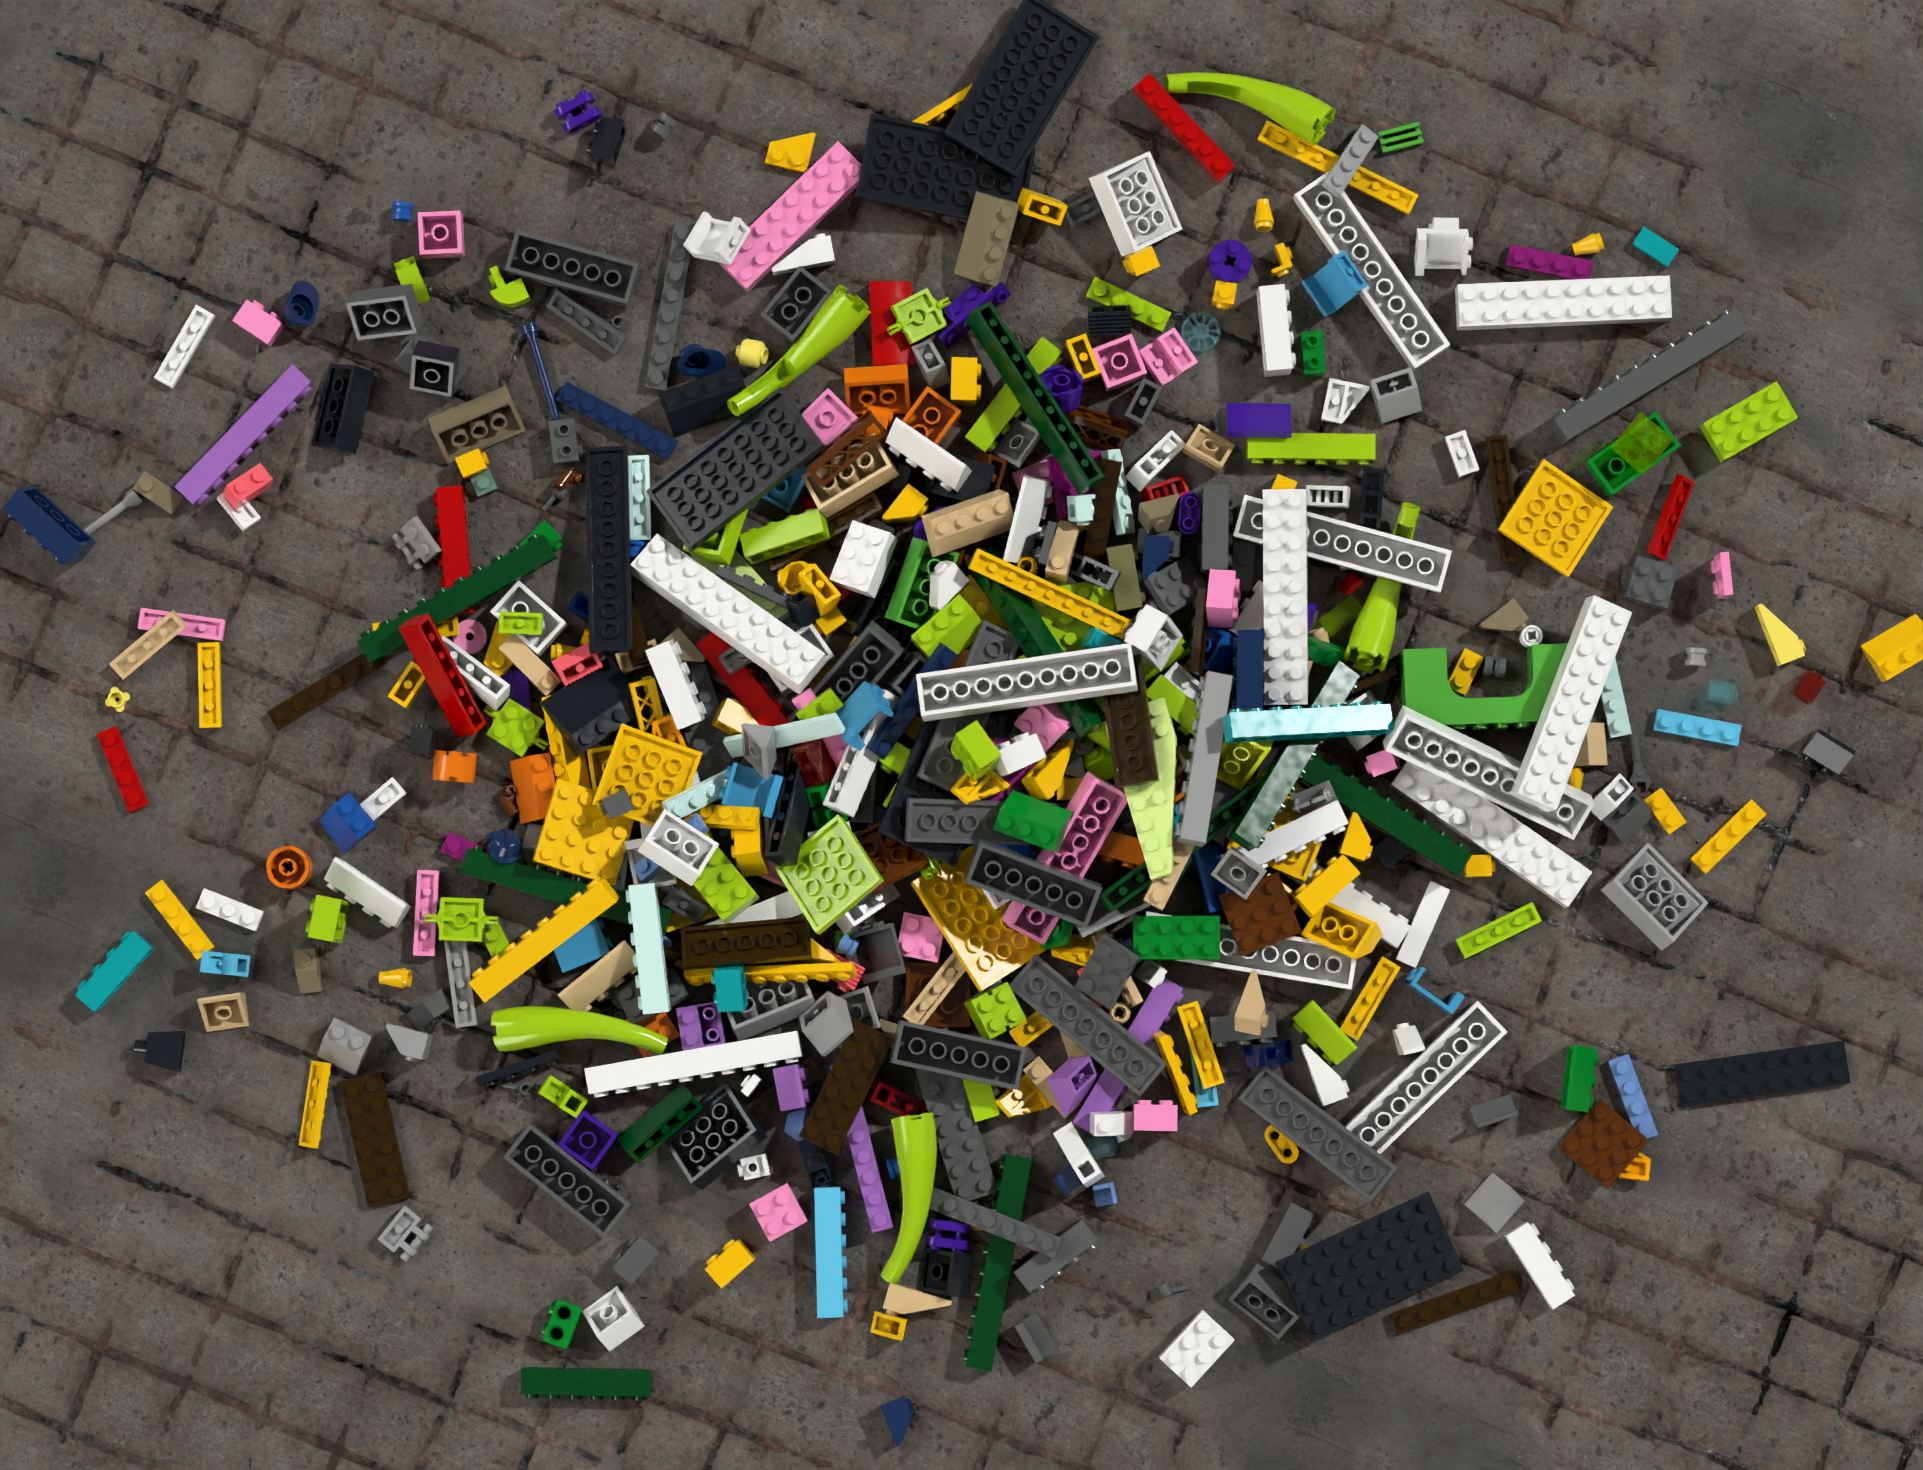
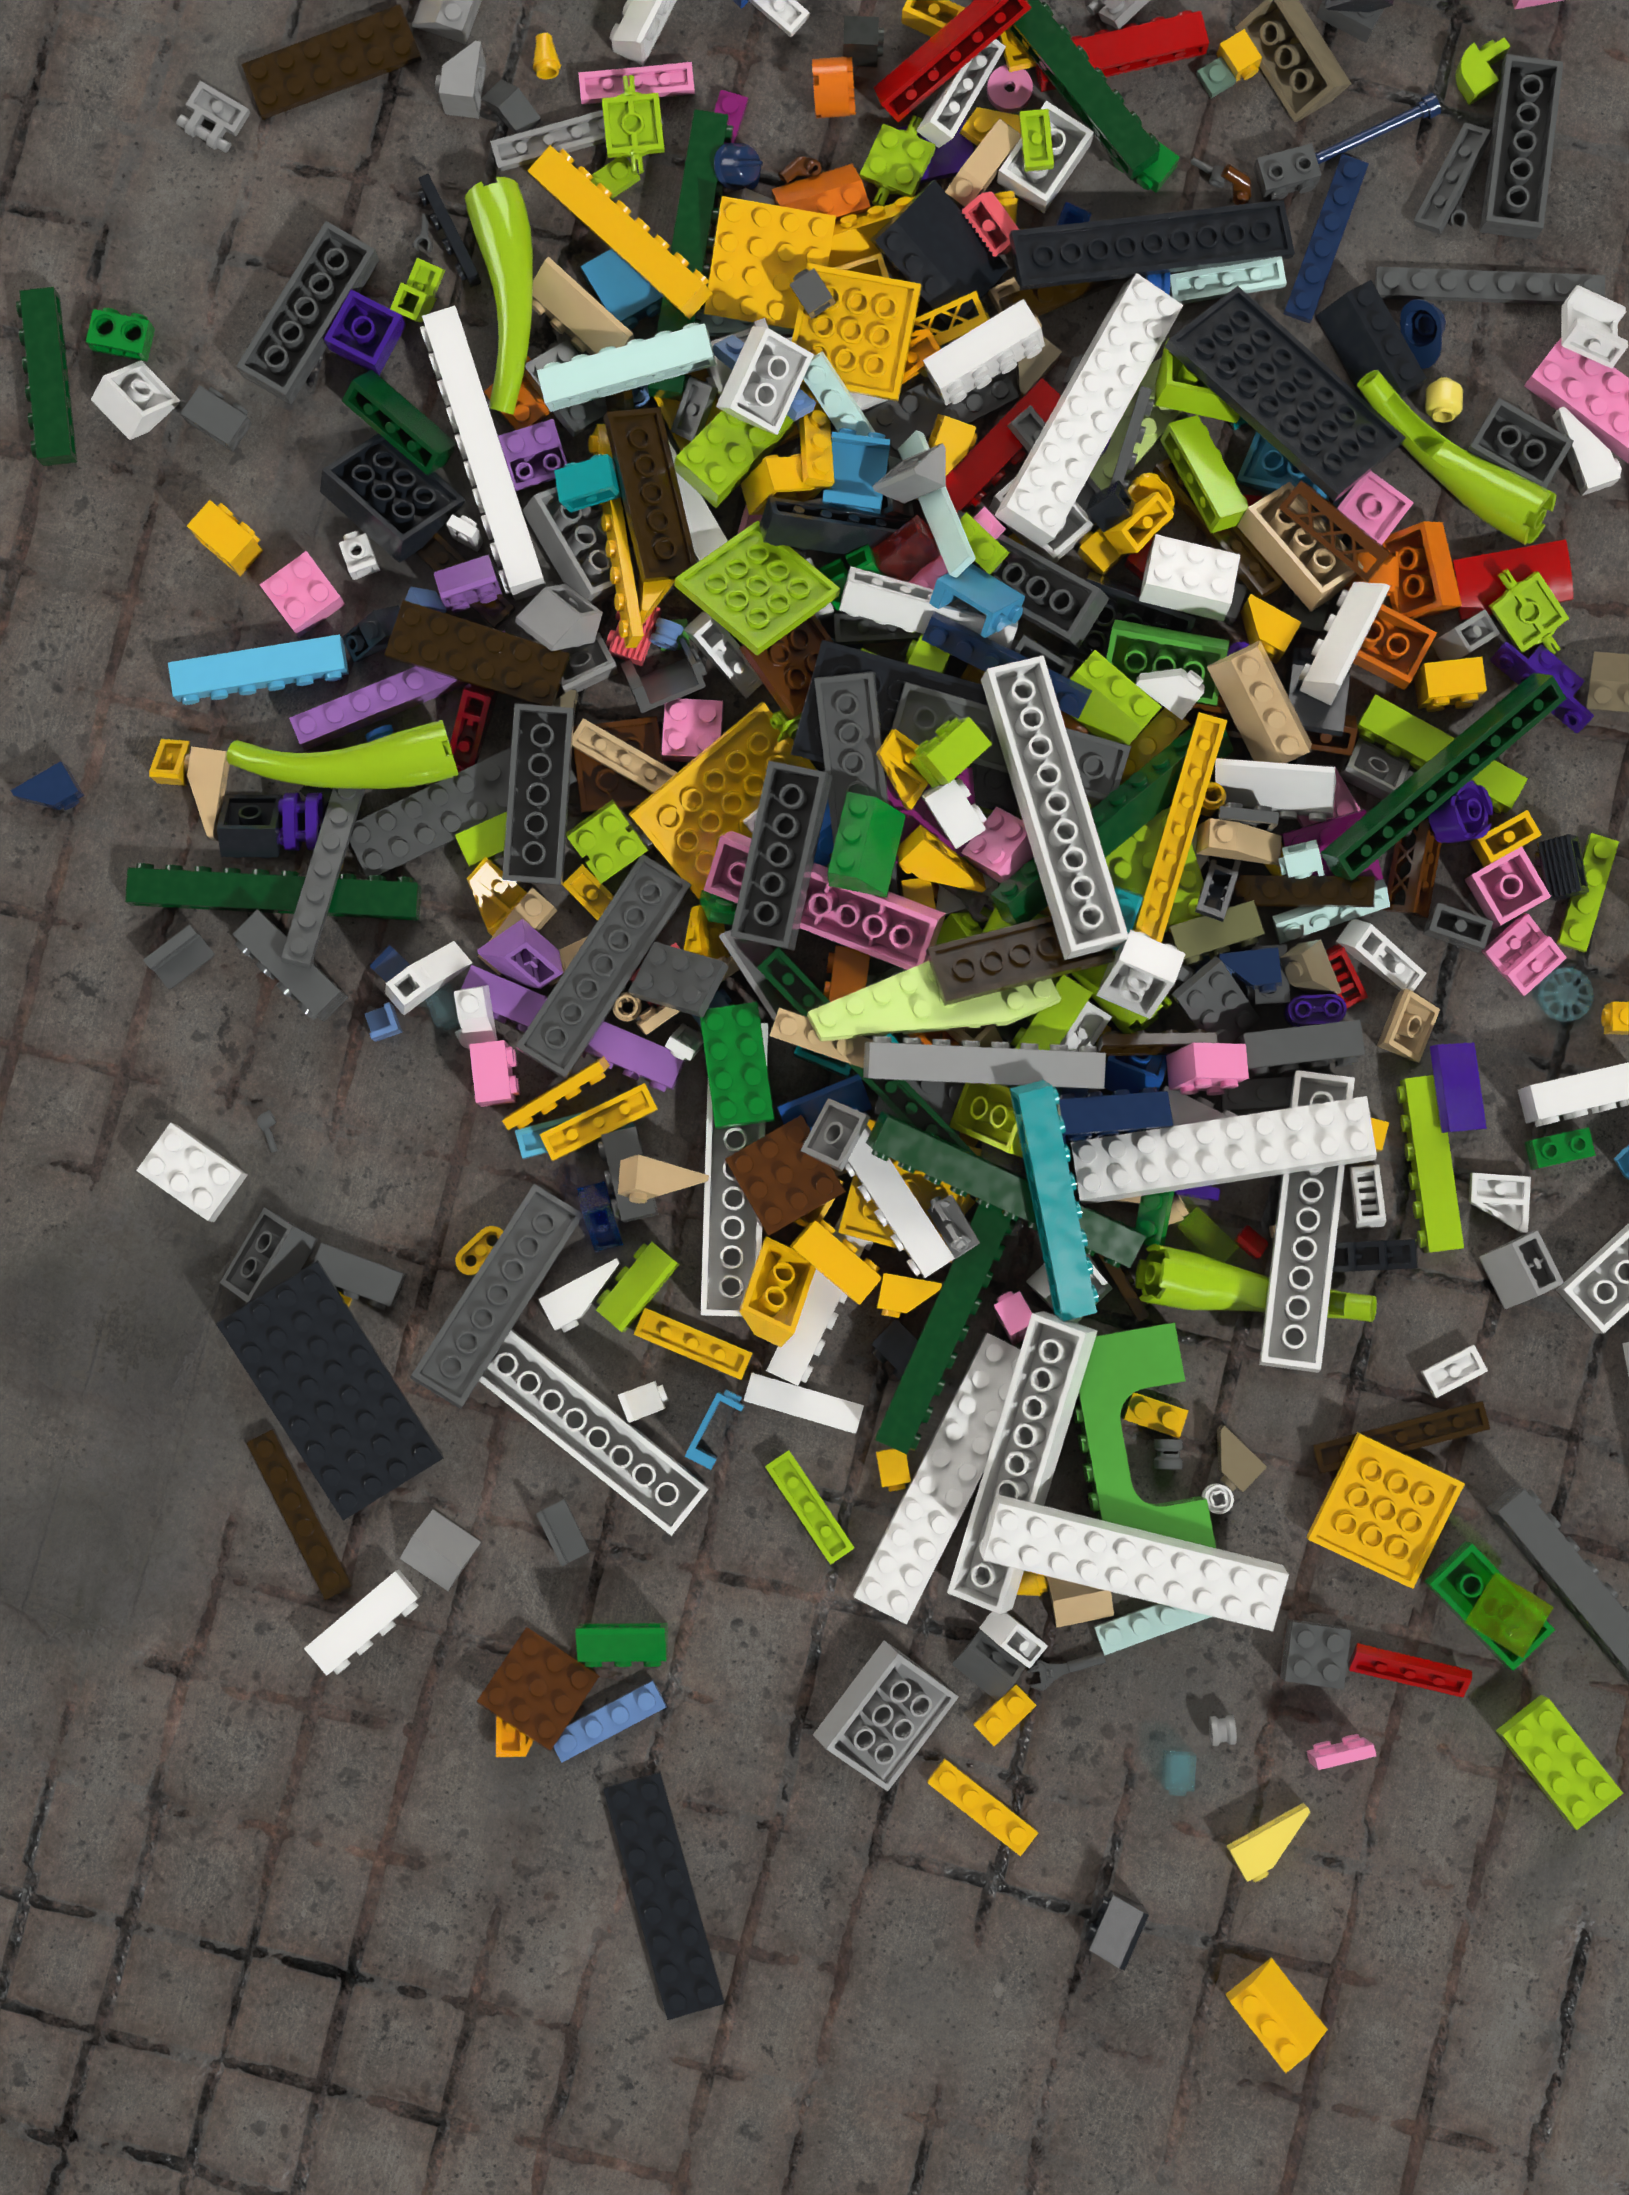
camera: 80 degrees right, 0 degrees up
medium azure plate [1653,709,1742,747] -> none
clear red brick [1791,670,1826,705] -> none

